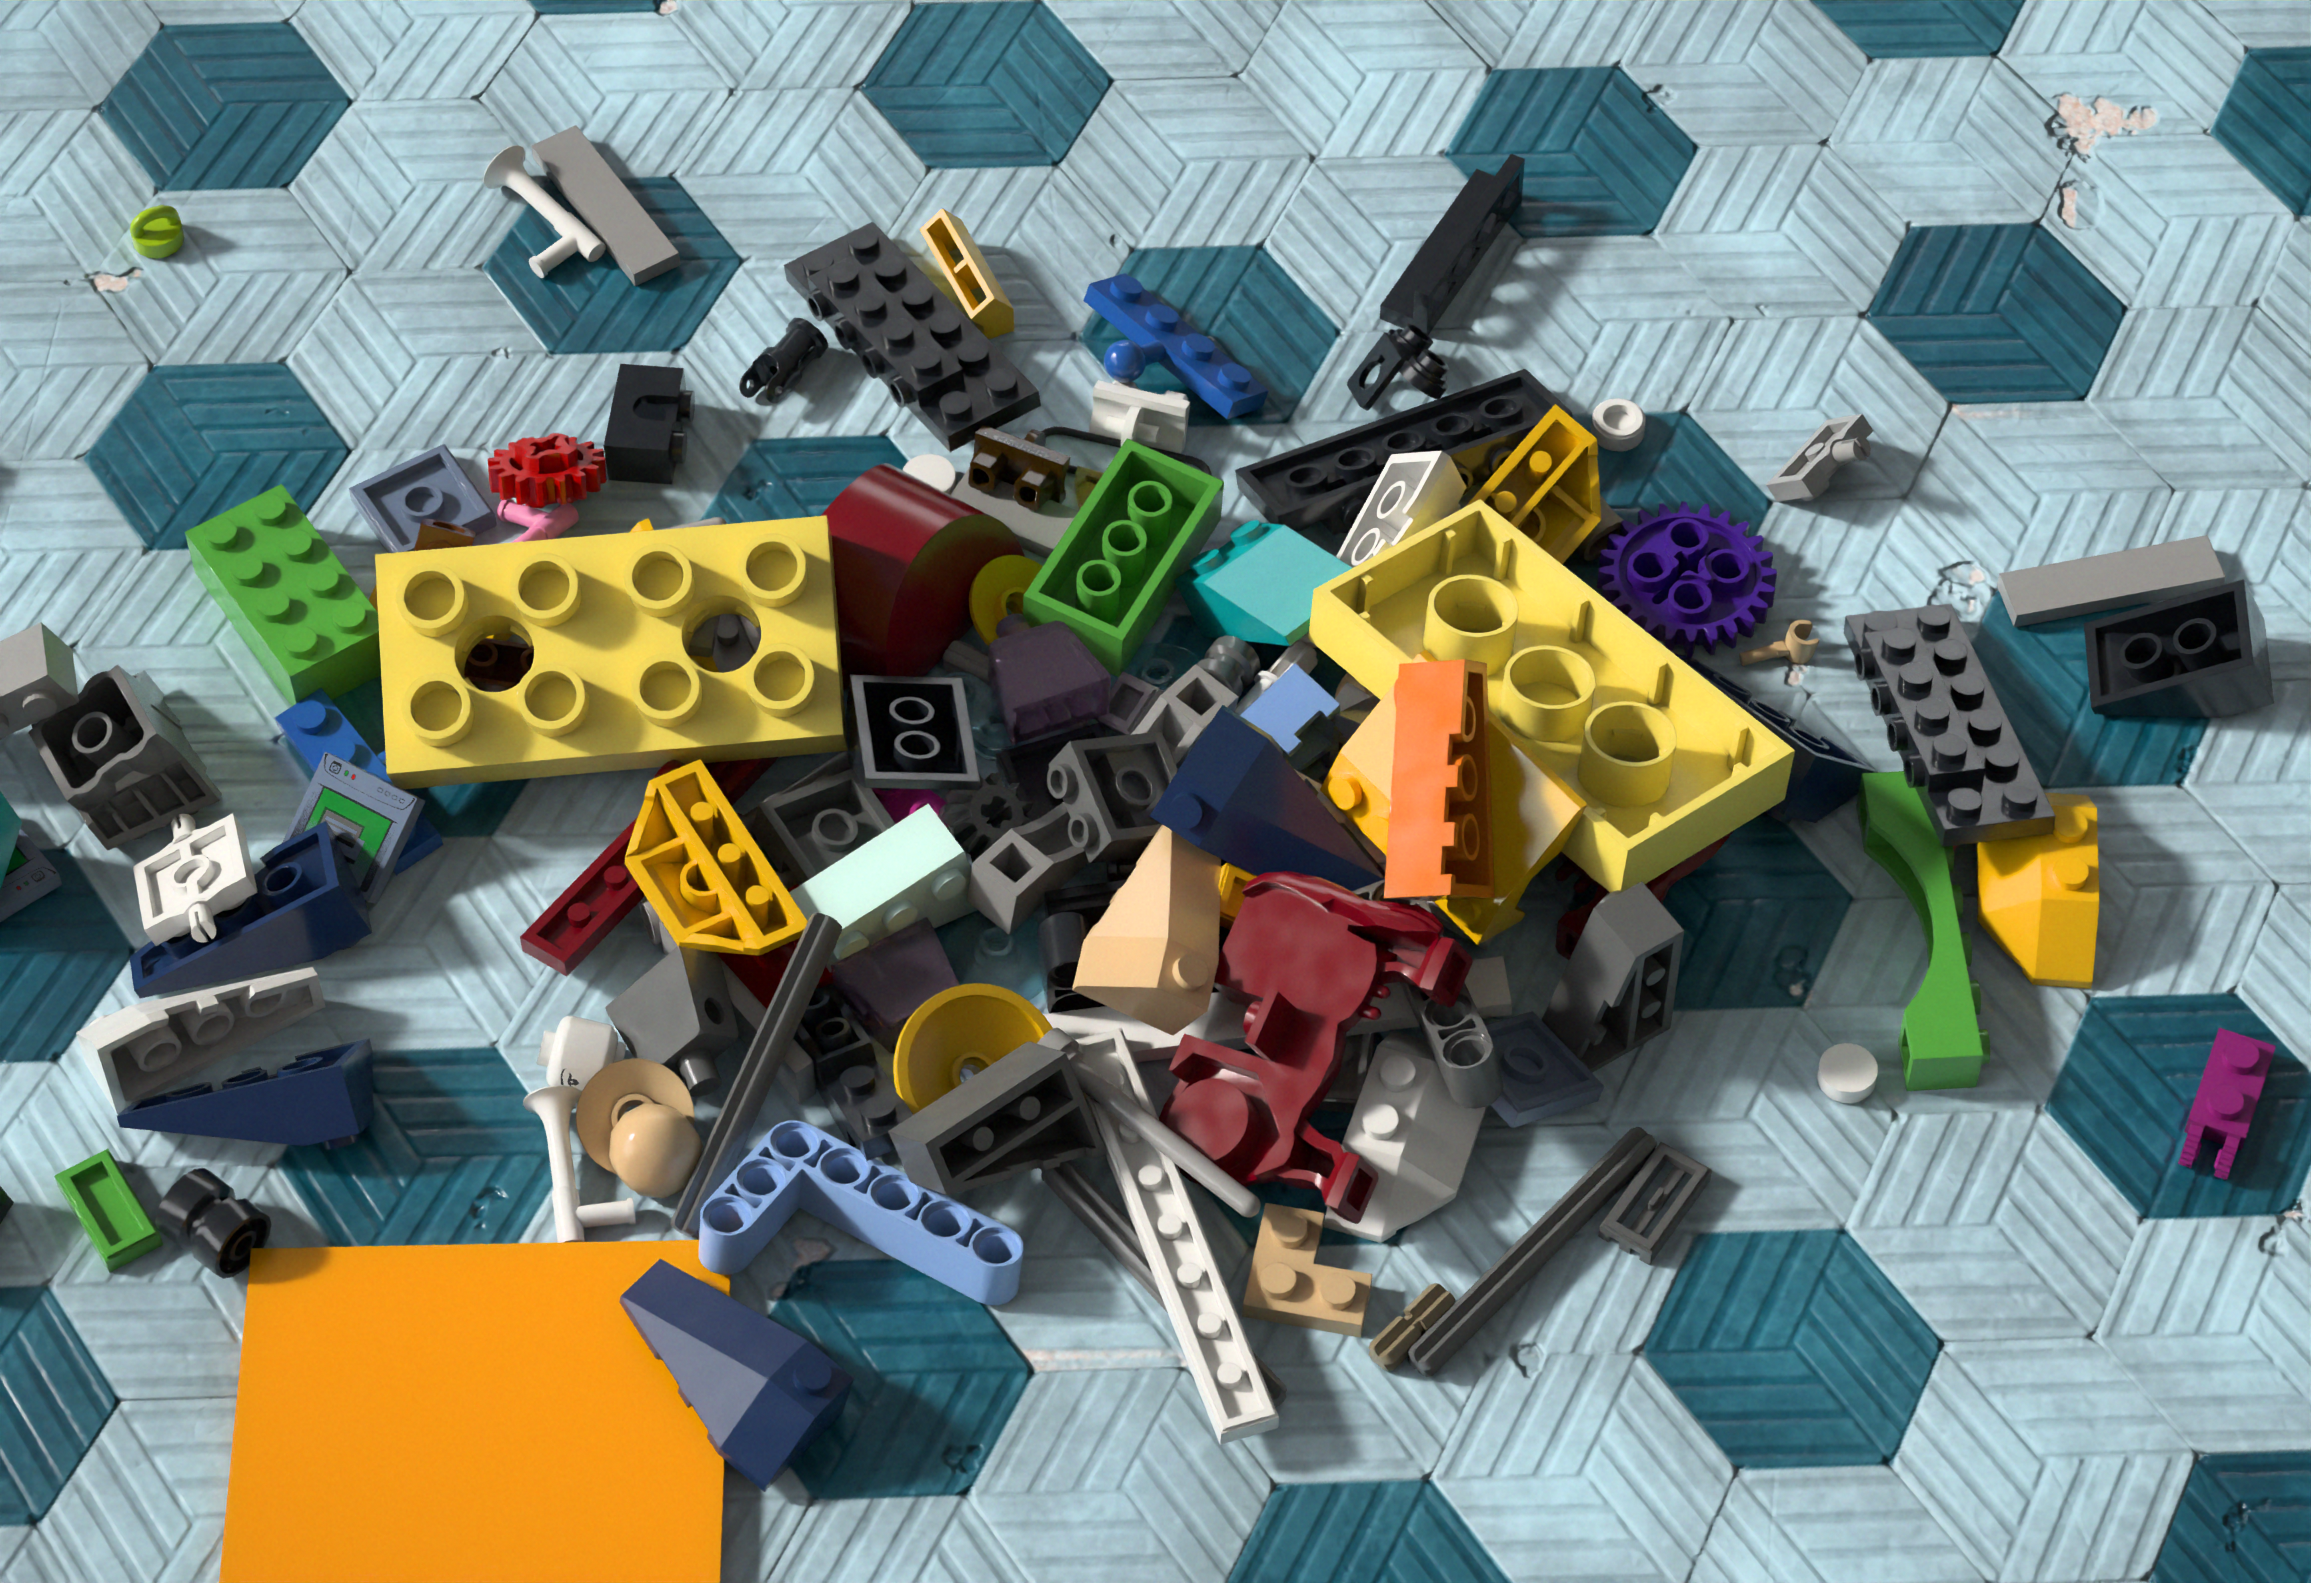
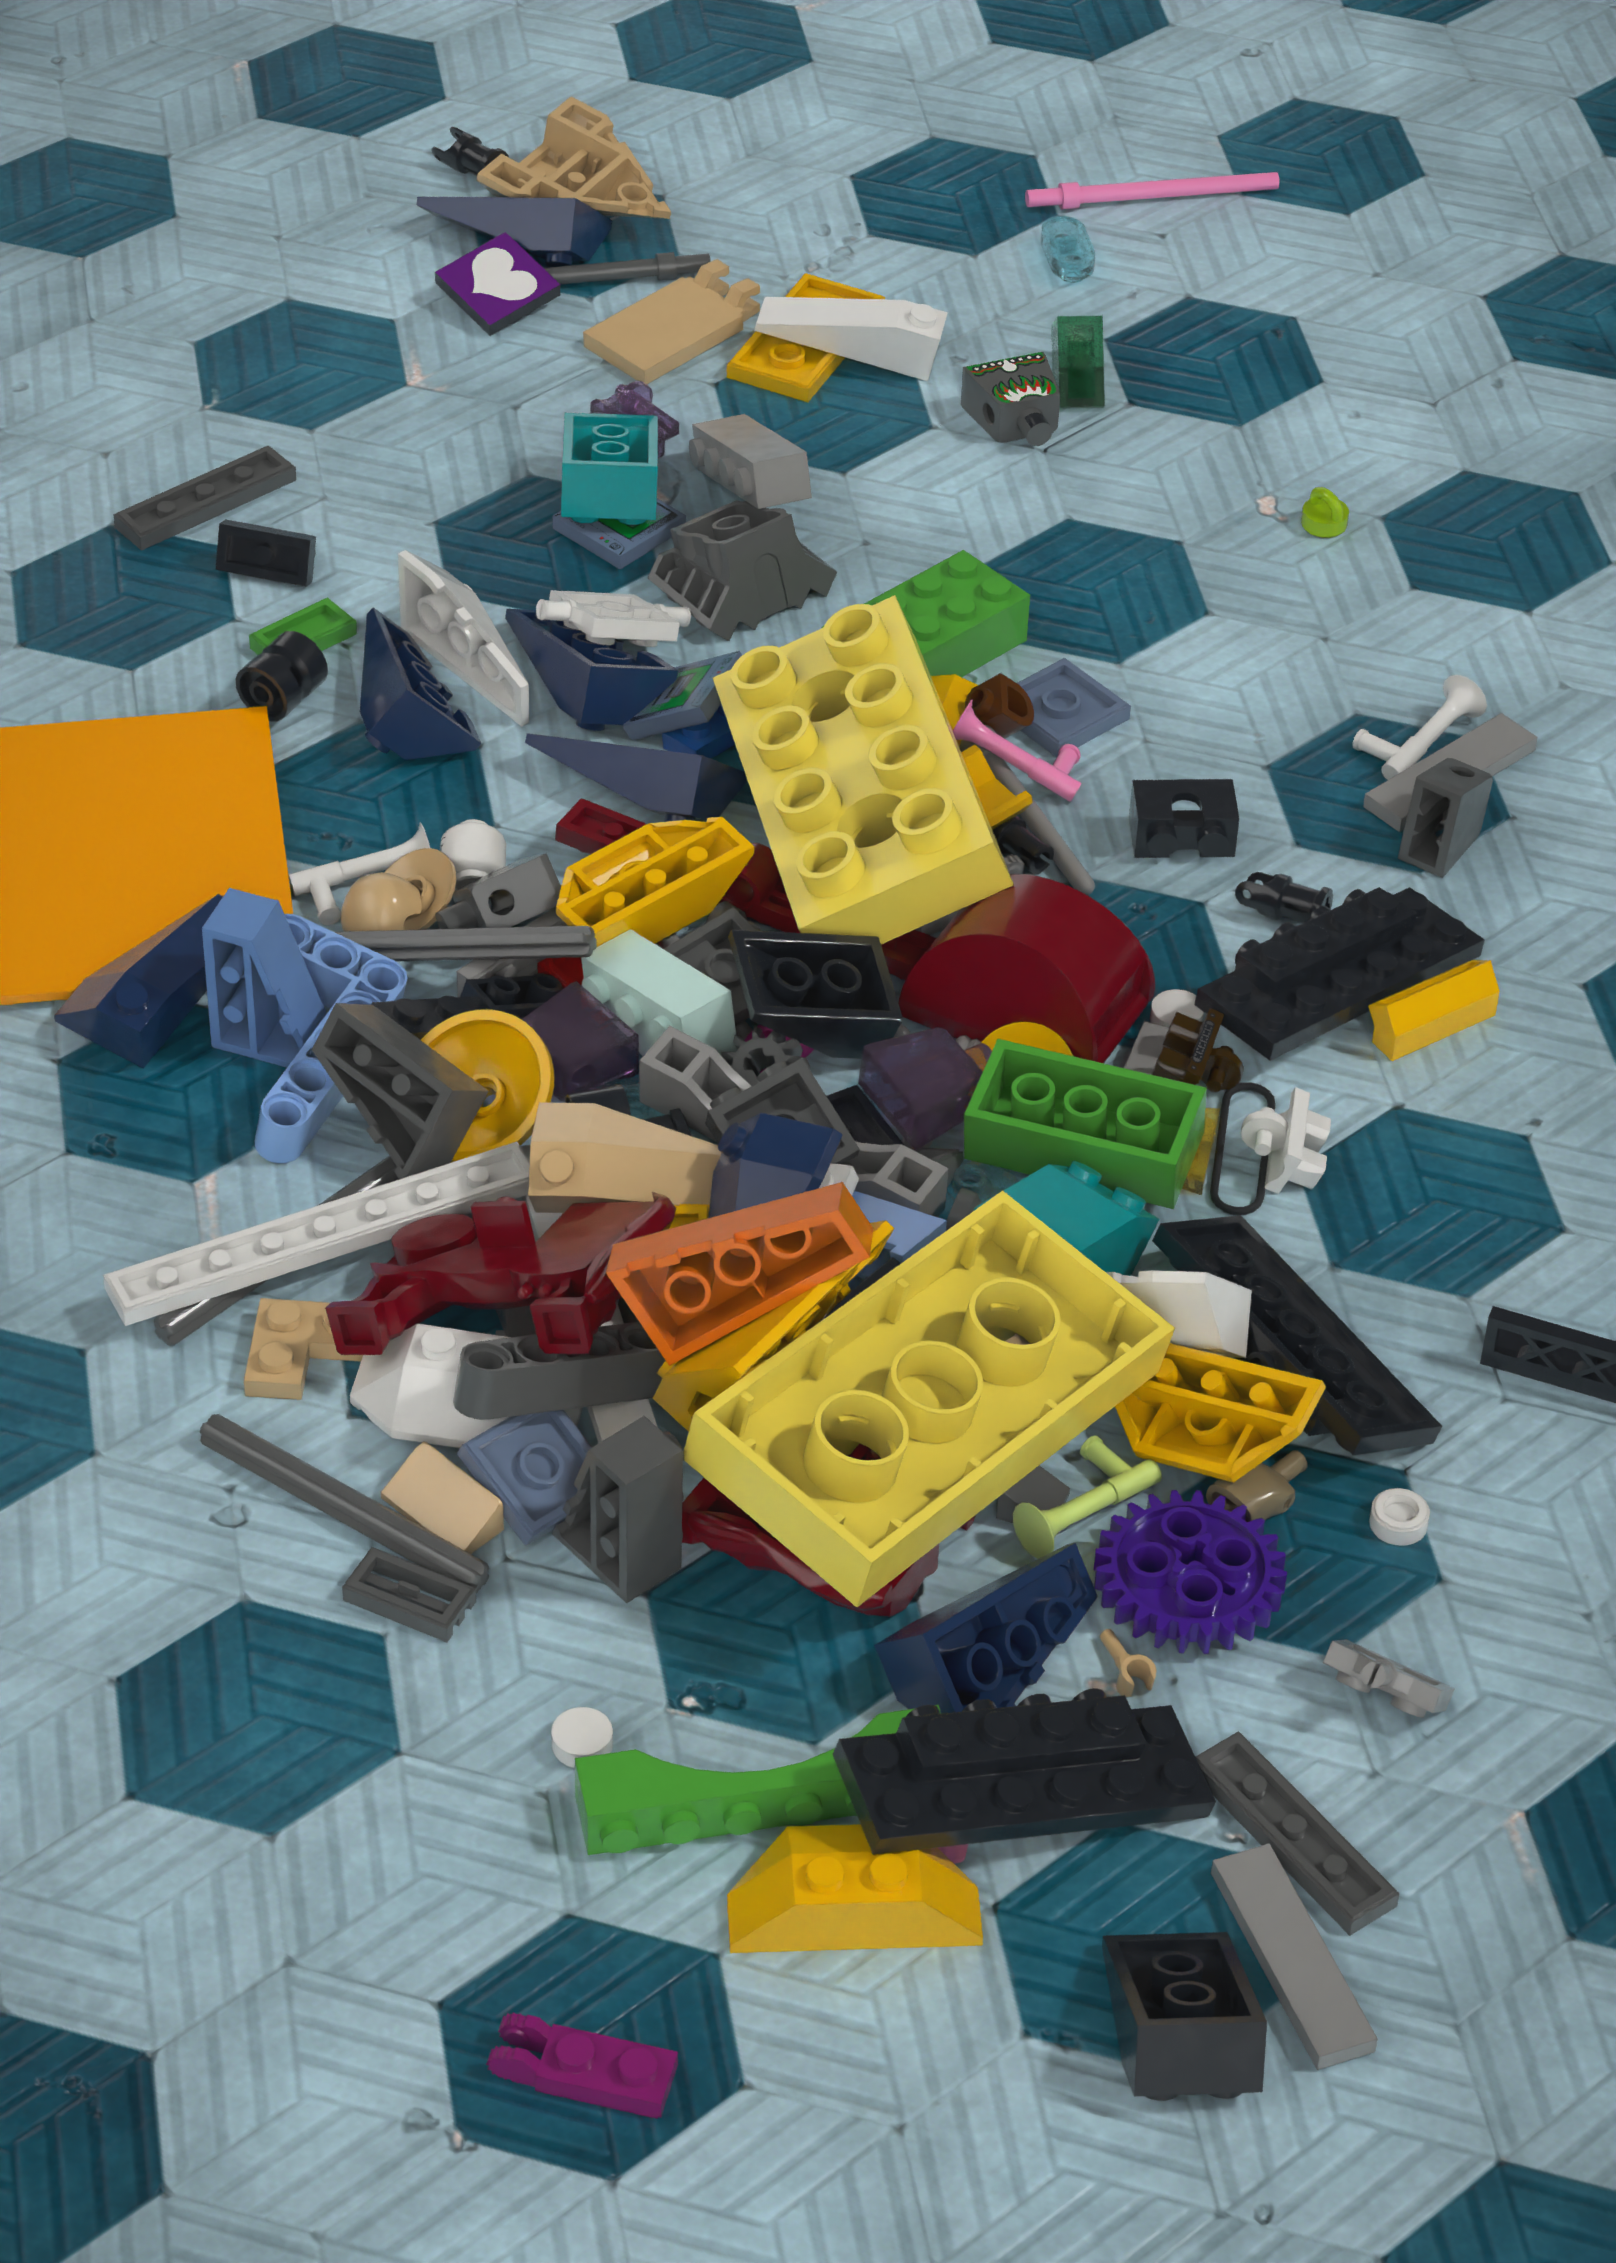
camera: 80 degrees right, 10 degrees down
red gear [488,433,607,508] -> none
light grey piece [1037,1028,1261,1217] -> none
blue plate [1083,273,1269,419] -> none
black bracket [1347,324,1449,411] -> none
dark tan piece [1368,1283,1455,1372] -> none
none -> medium blue wedge [202,888,327,1067]
none -> tan slope [381,1441,504,1554]
none -> dark blue wedge [525,733,746,822]
none -> dark grey tile [1195,1731,1400,1936]
none -> dark grey torso [1398,758,1493,878]

